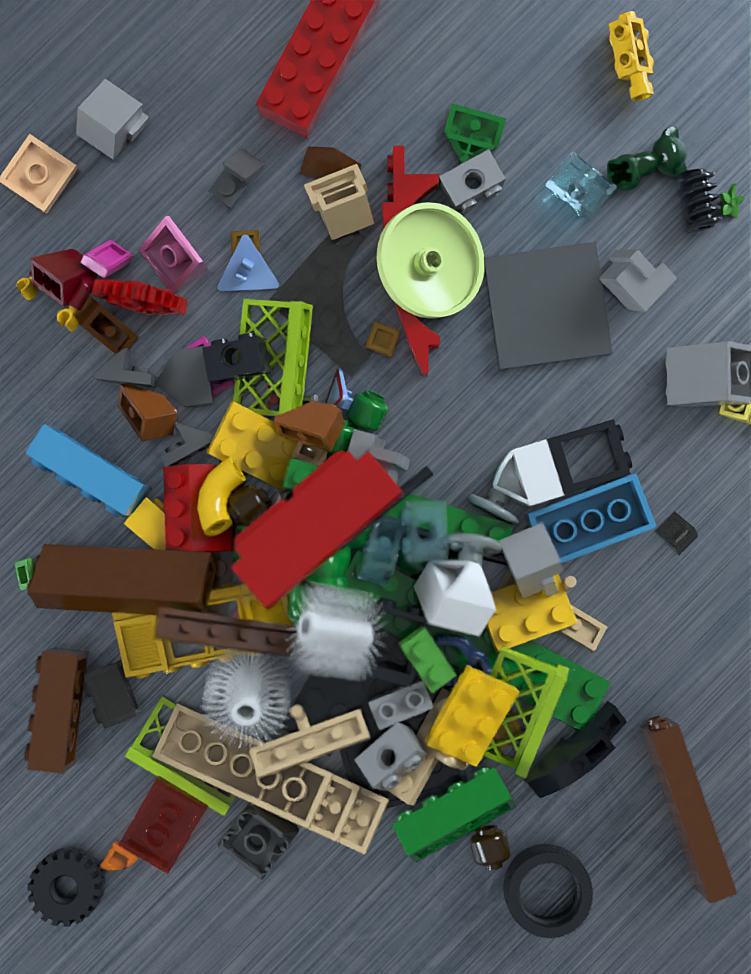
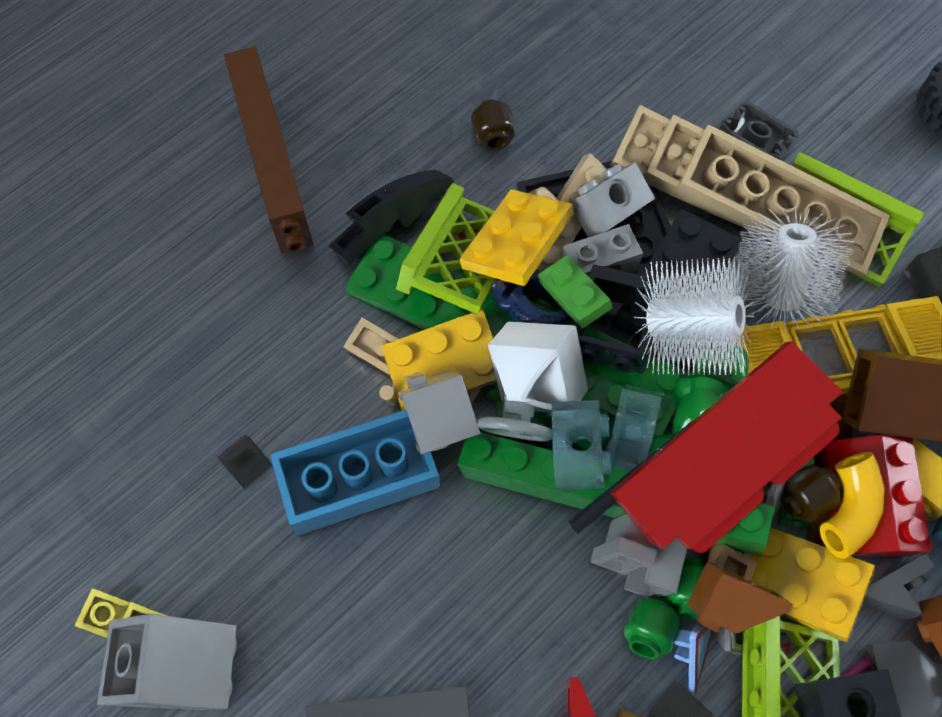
camera: 175 degrees left, 20 degrees down
orange tile [99,841,140,871] -> none
clear red tile [119,776,209,874] -> none
reddish brown plate [154,607,330,661] -> none
tan plate [249,705,370,779] -> none
green slope [392,767,516,863] -> none
white piece [467,439,564,525] -> none
black tyre [503,844,593,939] -> none
black window [547,419,632,494] -> none

